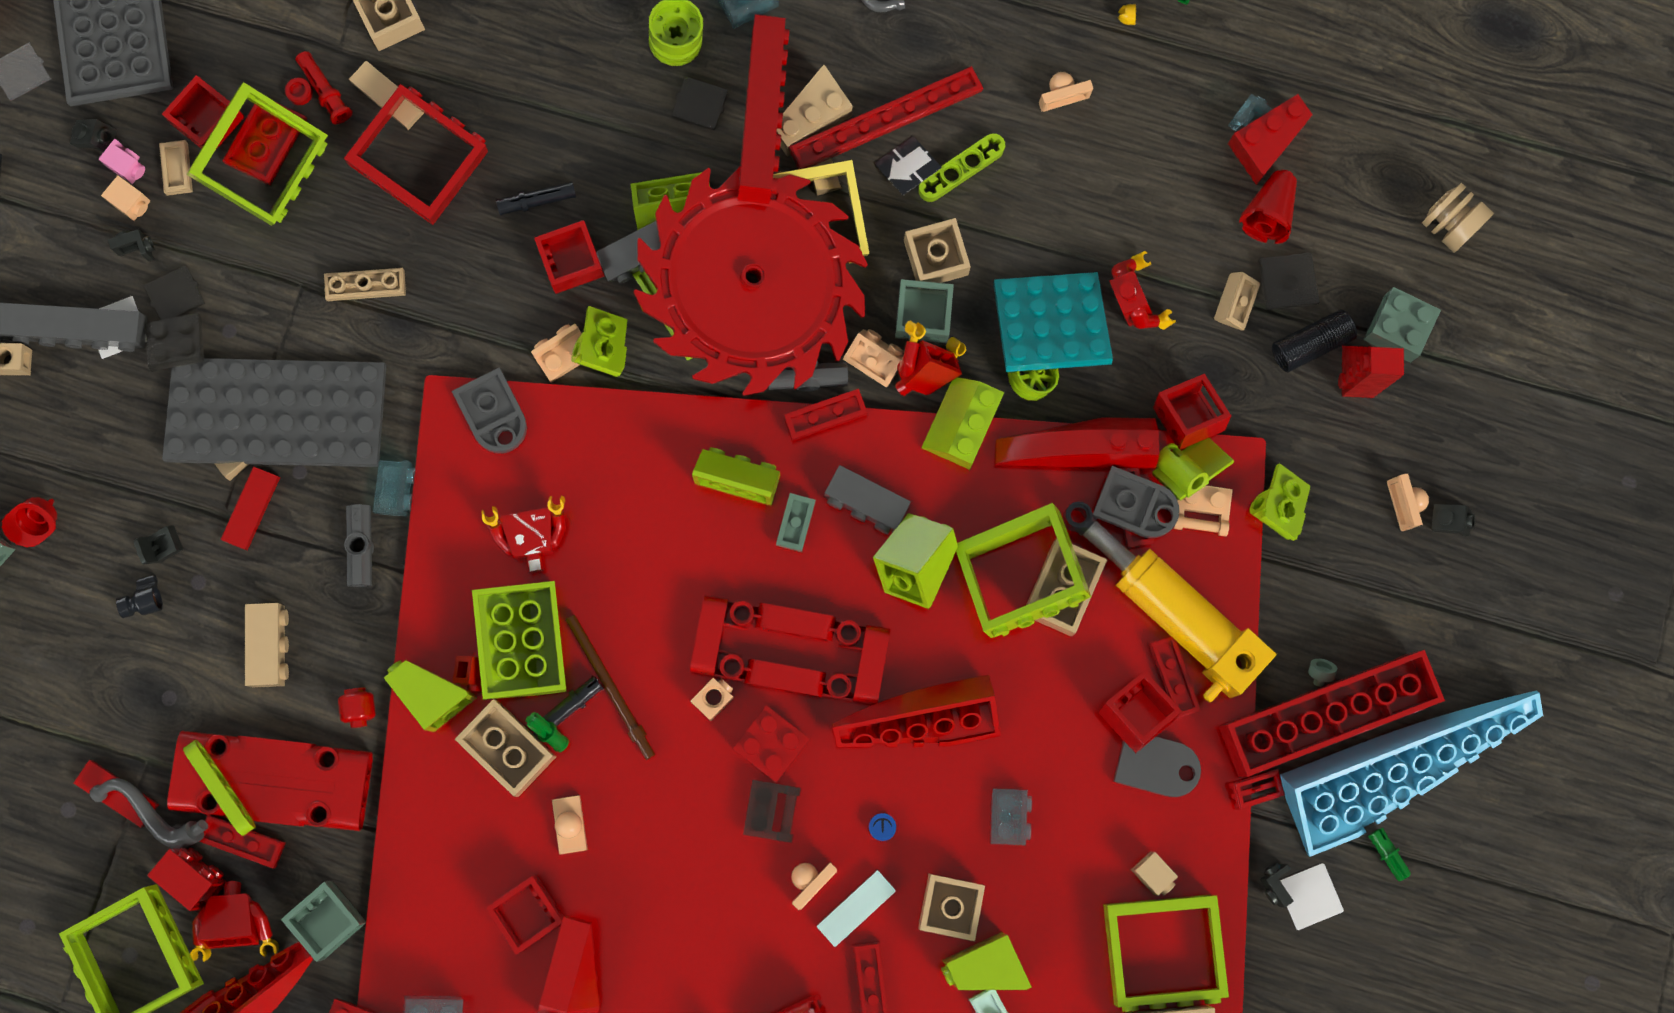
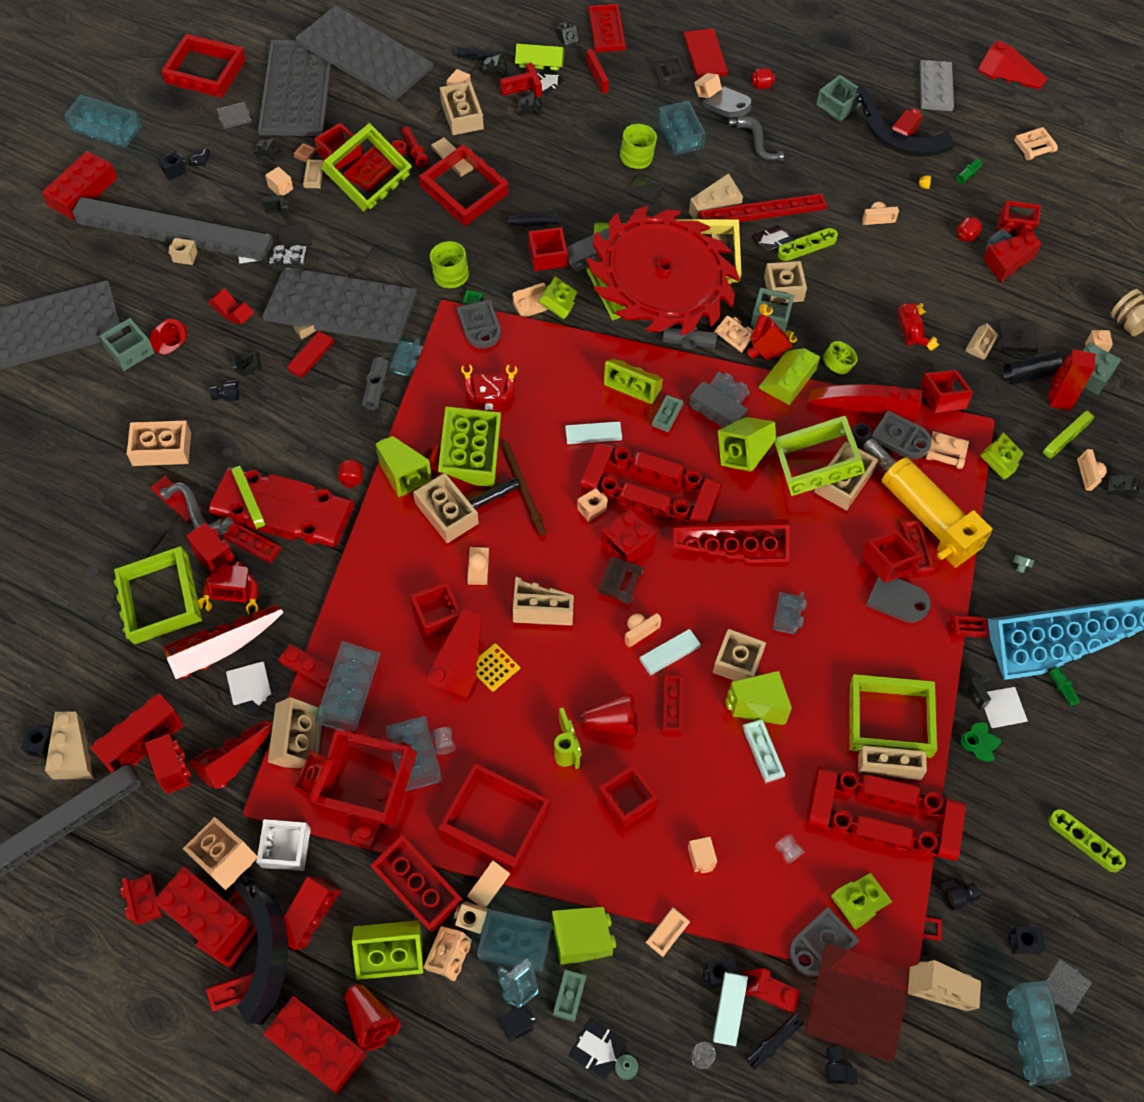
camera: 15 degrees right, 20 degrees down
bright pink brick [99,139,145,184] -> none
tan brick [245,603,289,688] -> none
sand green piece [281,881,366,962] -> none
tan tile [324,268,406,301] -> none
green axle [525,712,569,752] -> none
red brick [737,14,789,204] -> none
red plate [784,389,868,441] -> none
blue tile [869,813,896,841] -> none
teal plate [994,272,1113,372] -> none
tan brick [1131,851,1178,895] -> none
lime piece [1152,438,1234,501] -> none
red brick [1219,650,1445,777] -> none
red cone [1239,170,1297,244] -> none
none -> light nougat brick [127,421,191,466]
none -> red brick [207,288,254,324]
none -> nougat tile [294,143,317,163]
none -> lime wheel [430,241,469,288]
none -> green tile [462,290,483,305]
none -> yellow sticker [476,643,520,692]
none -> tan wedge [513,577,574,625]
none -> light aqua tile [565,422,622,444]
none -> clear light blue bracket [710,371,750,404]
none -> red head [956,217,982,243]
none -> green plate [960,723,1002,762]
none -> red piece [996,200,1041,236]
none -> lime beam [1043,411,1095,459]
none -> light nougat brick [1085,330,1113,352]

